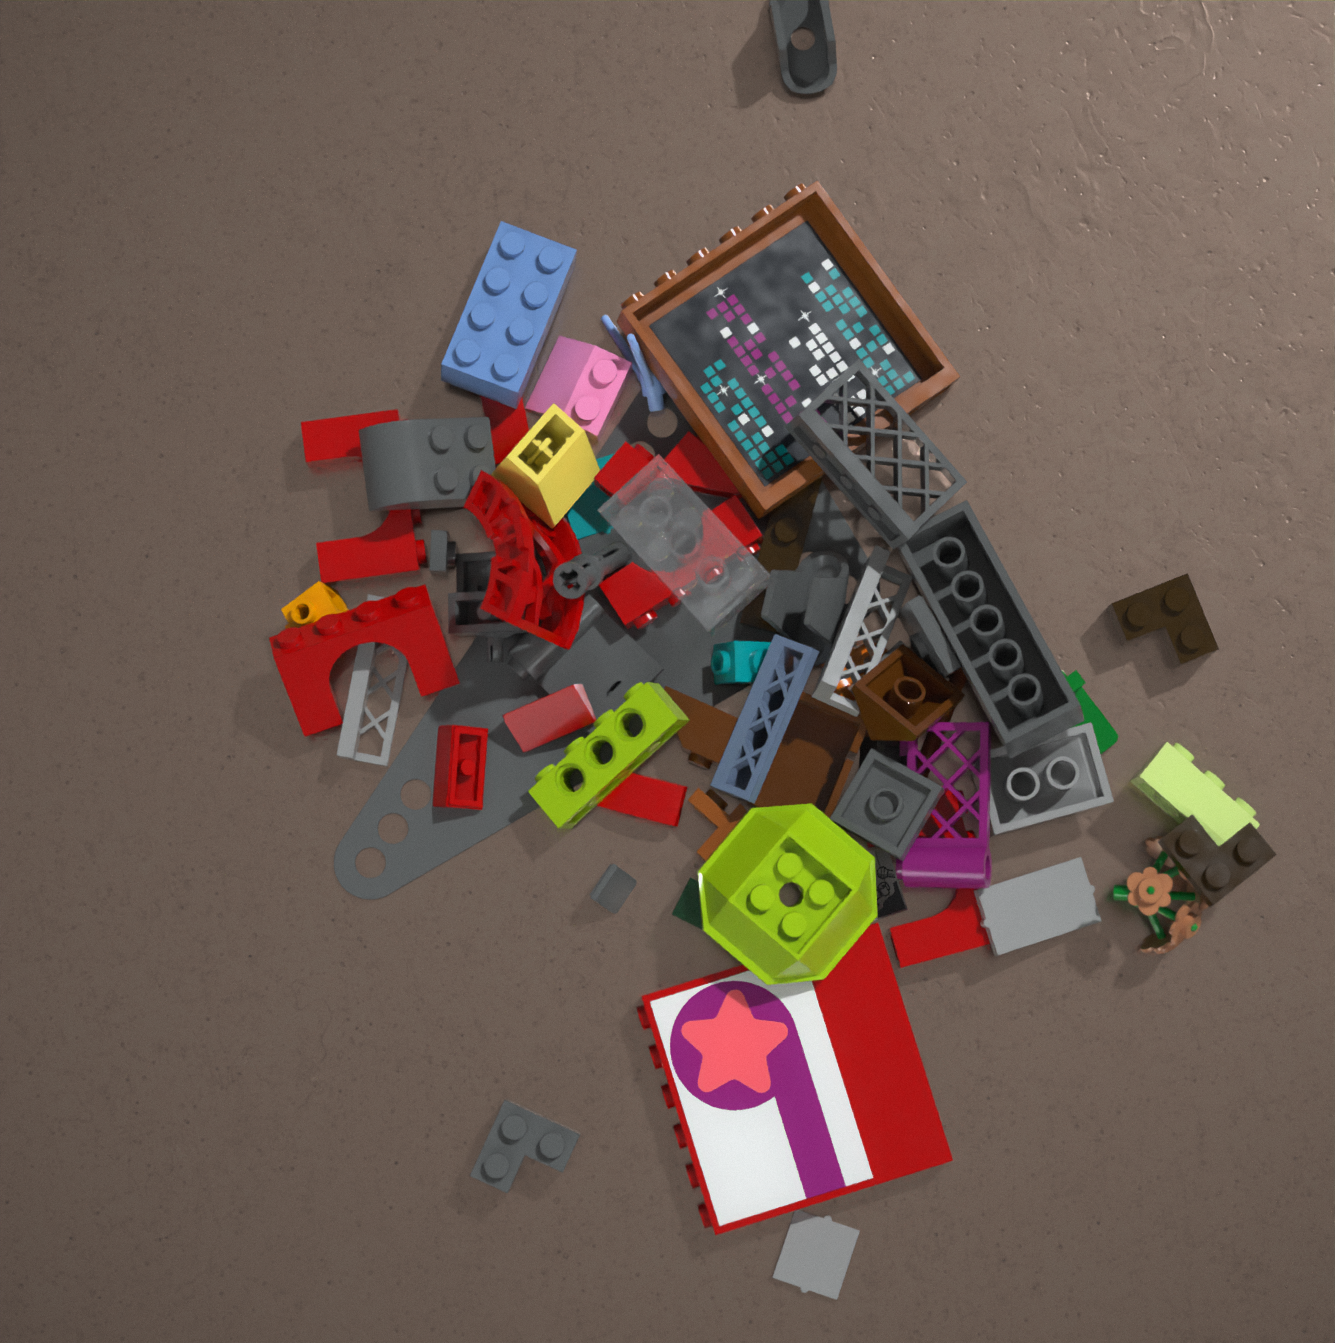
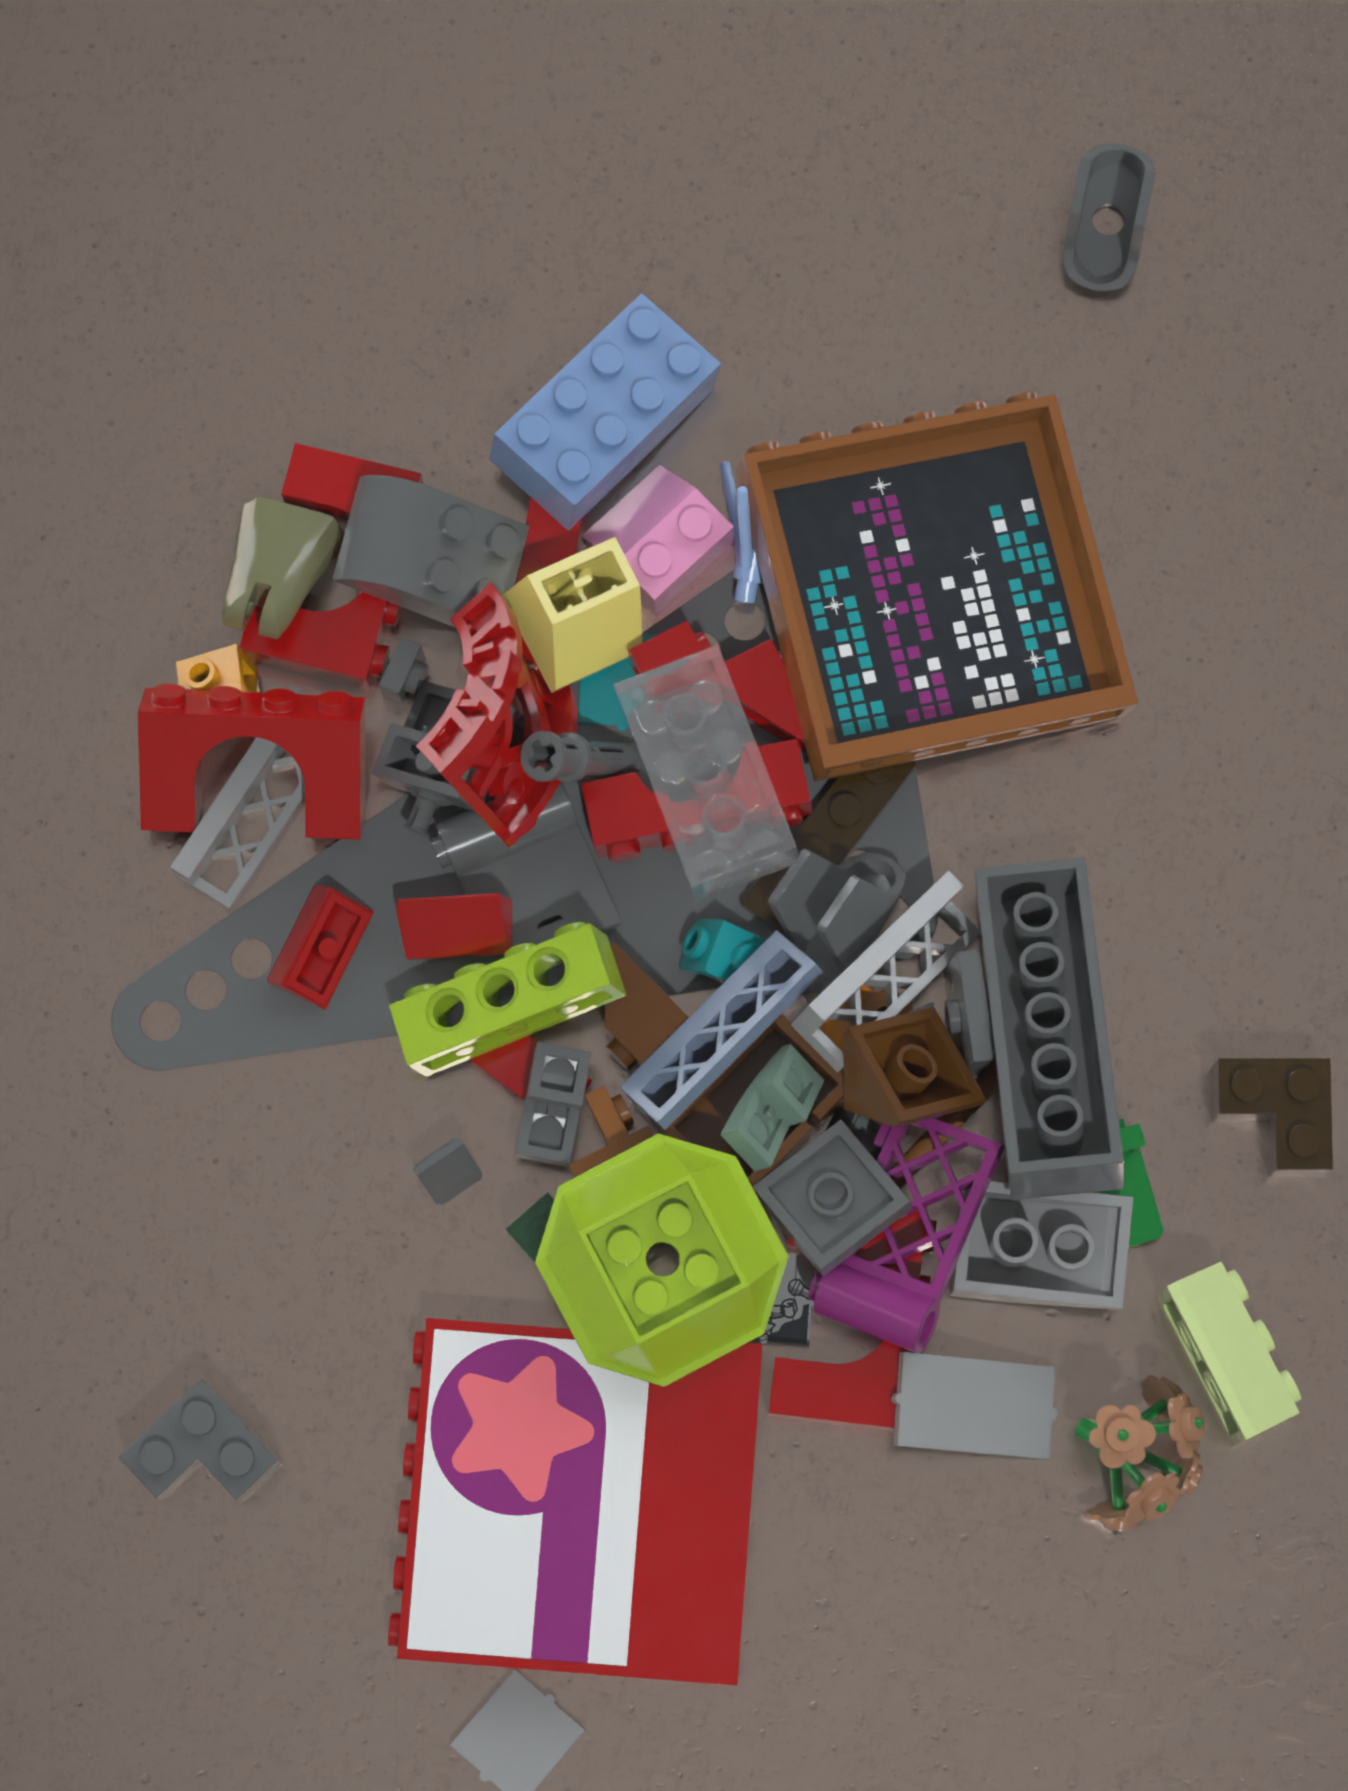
camera: 25 degrees right, 5 degrees down
dark grey fence [784,359,967,549] -> none
dark brown plate [1158,814,1276,907] -> none
none -> olive piece [222,496,344,640]
none -> dark grey slope [514,1041,592,1167]
none -> sand green slope [721,1044,824,1171]

